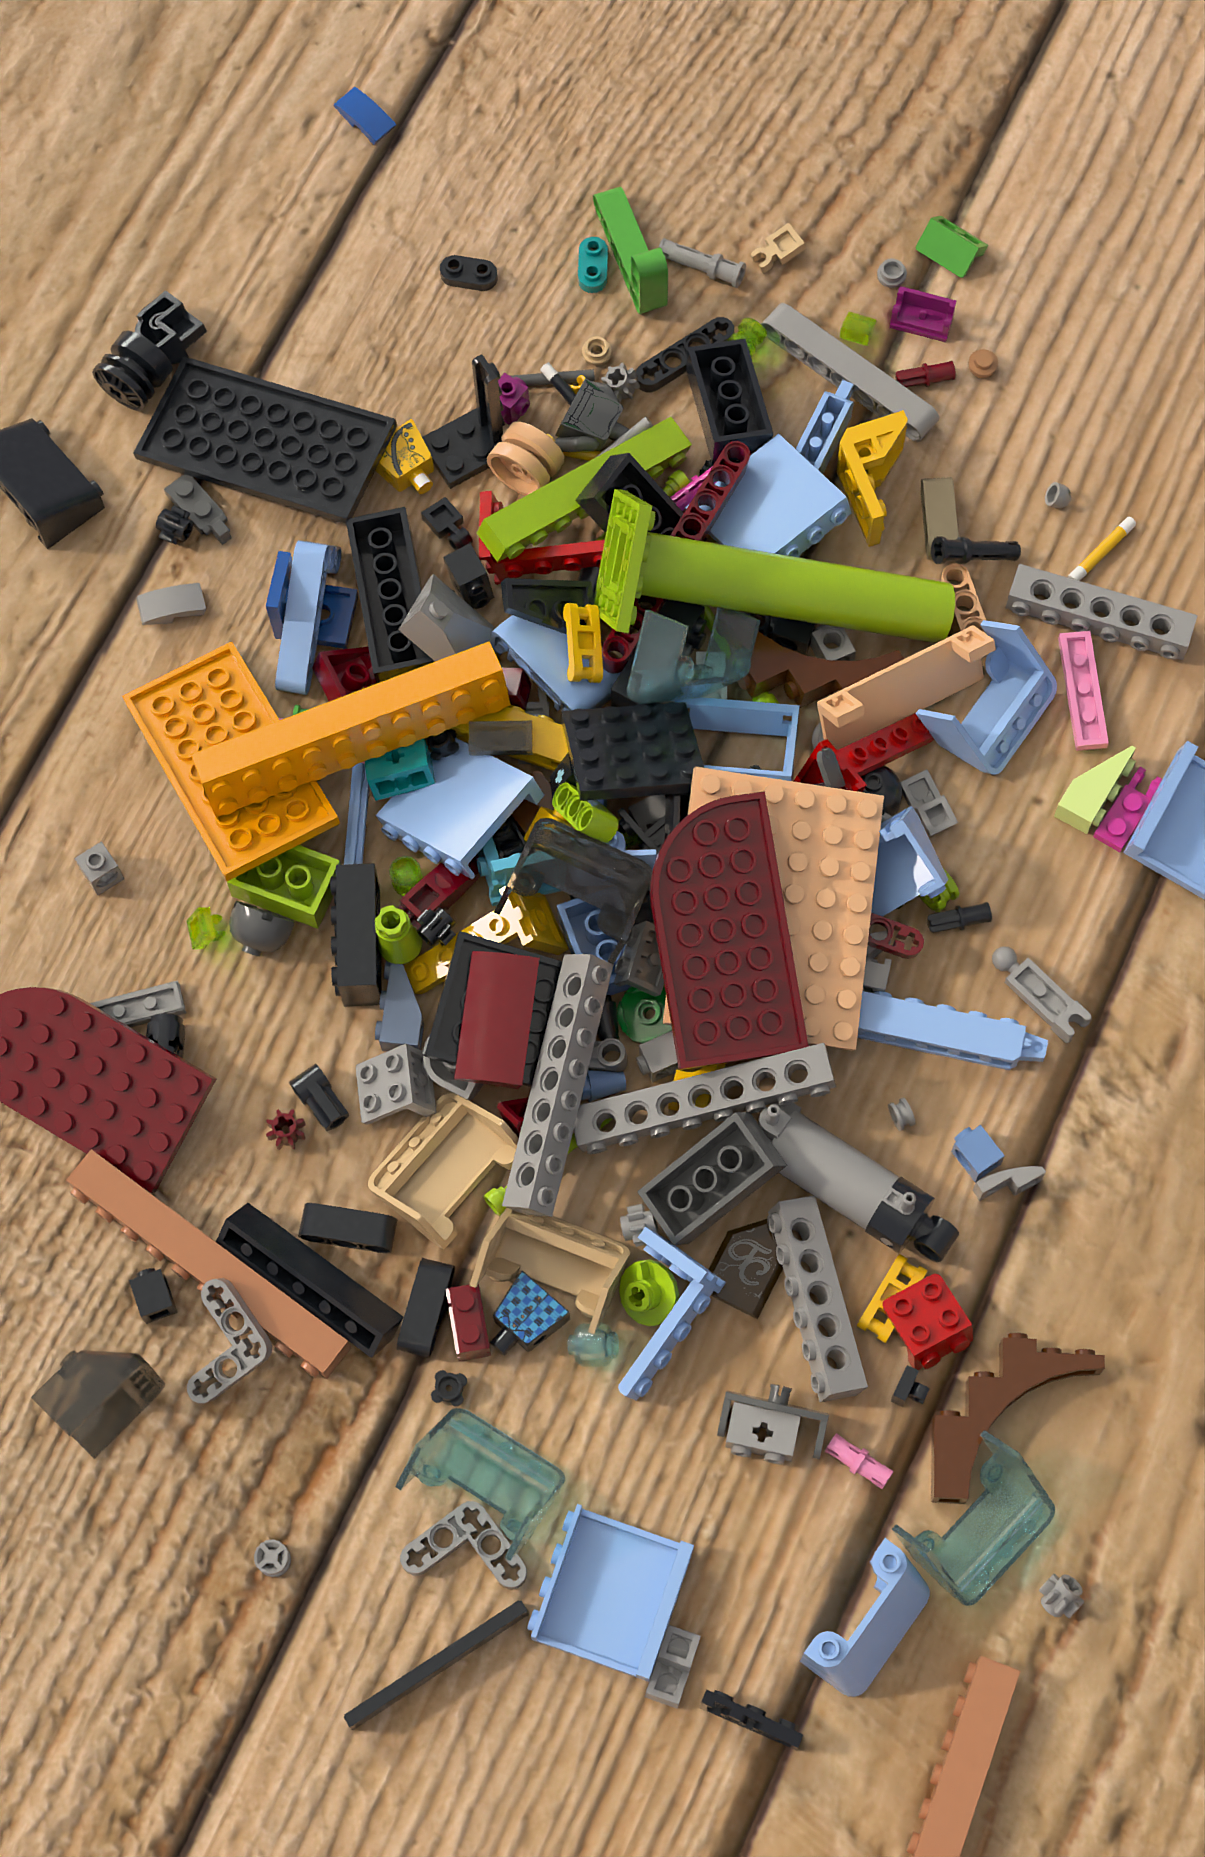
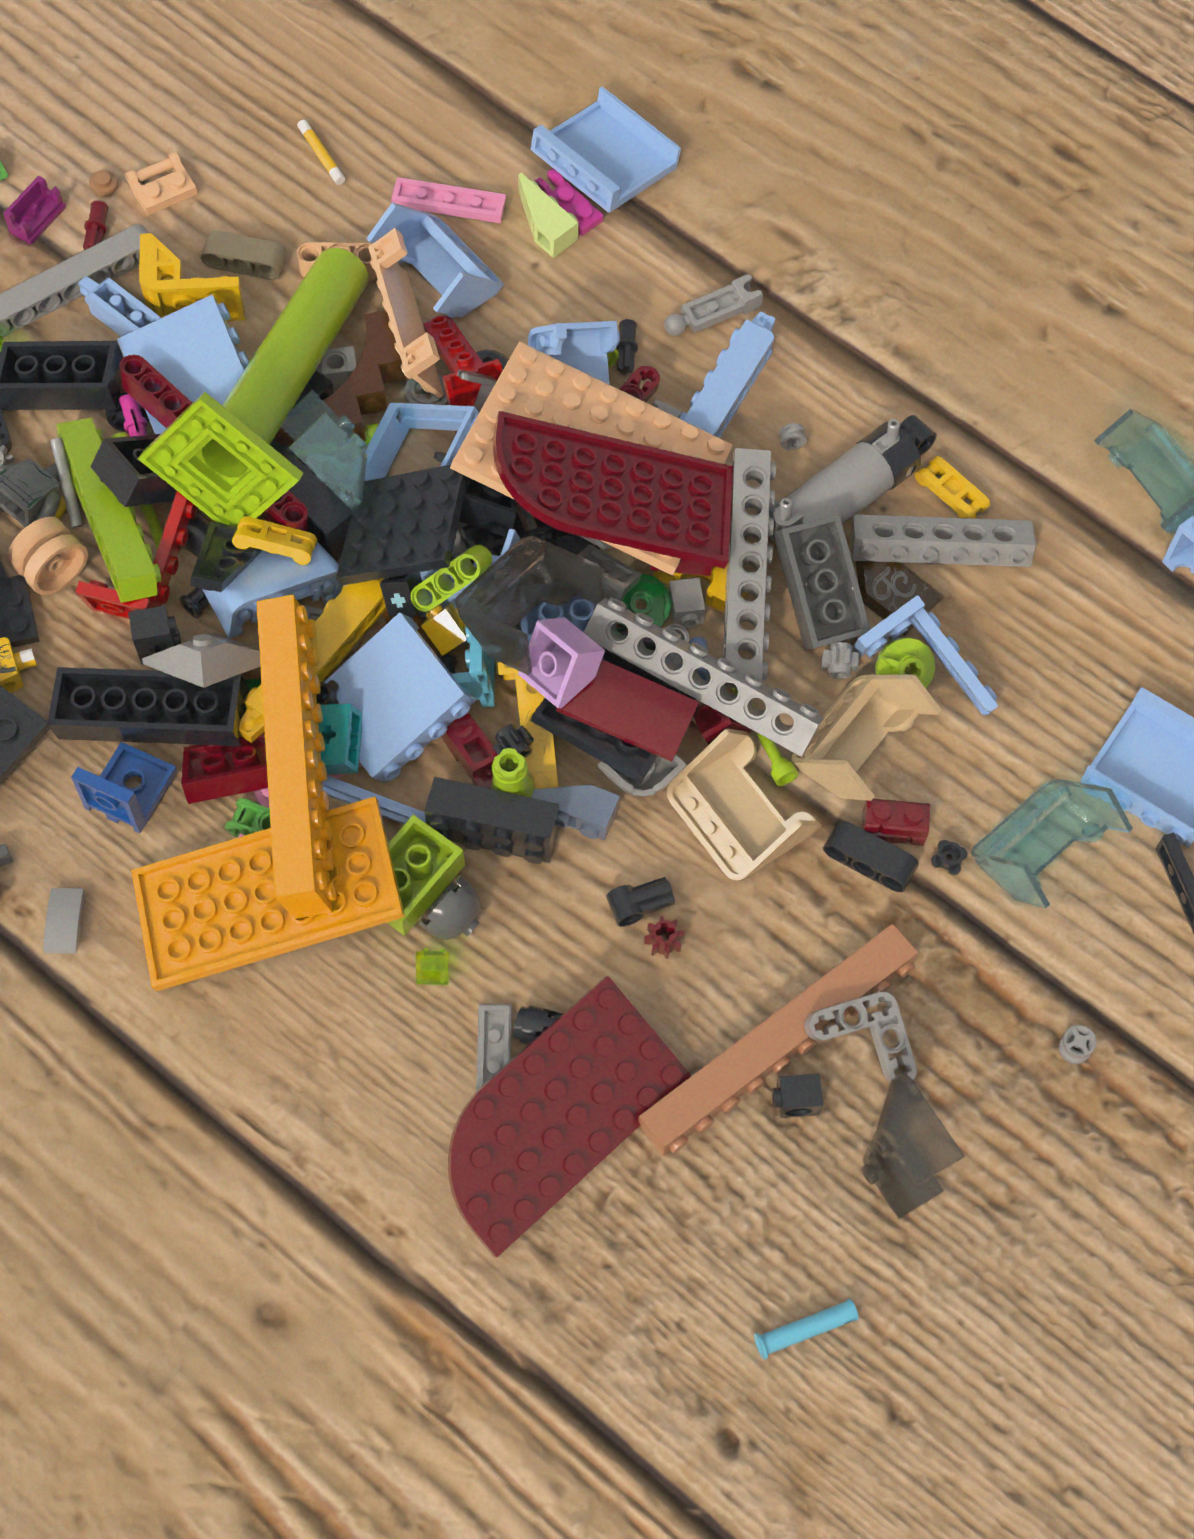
camera: 80 degrees left, 5 degrees down
light grey brick [74,842,124,896] -> none
black brick [216,1203,404,1358] -> none
light blue beam [275,540,341,695] -> none
black beam [298,1203,398,1253] -> none
light grey bracket [356,1044,437,1125] -> none
clear neon green wheel [389,856,423,896] -> none
light grey beam [400,1501,527,1590] -> none
black plate [421,497,473,551] -> none
clear smoke plate [469,720,533,756] -> none
torso [490,1270,570,1356] -> none
clear light blue head [567,1323,619,1367] -> none
dark grey piece [717,1384,829,1459] -> none
light grey brick [725,1402,801,1465] -> none
bright pink pin [825,1433,894,1489] -> none
clear neon green slope [840,312,877,346] -> none
red bracket [882,1274,973,1370] -> none
black tile [891,1365,930,1407] -> none
light grey slope [900,769,958,837] -> none
black pin [931,536,1021,564] -> none
reddish brown arch [931,1333,1105,1504] -> none
medium blue brick [951,1125,1005,1182] -> none
light grey slope [973,1166,1046,1201] -> none
light grey brick [1005,564,1198,660] -> none
light grey hinge [1045,482,1071,508] -> none
none -> light nougat plate [124,152,198,216]
none -> lavender slope [518,617,605,708]

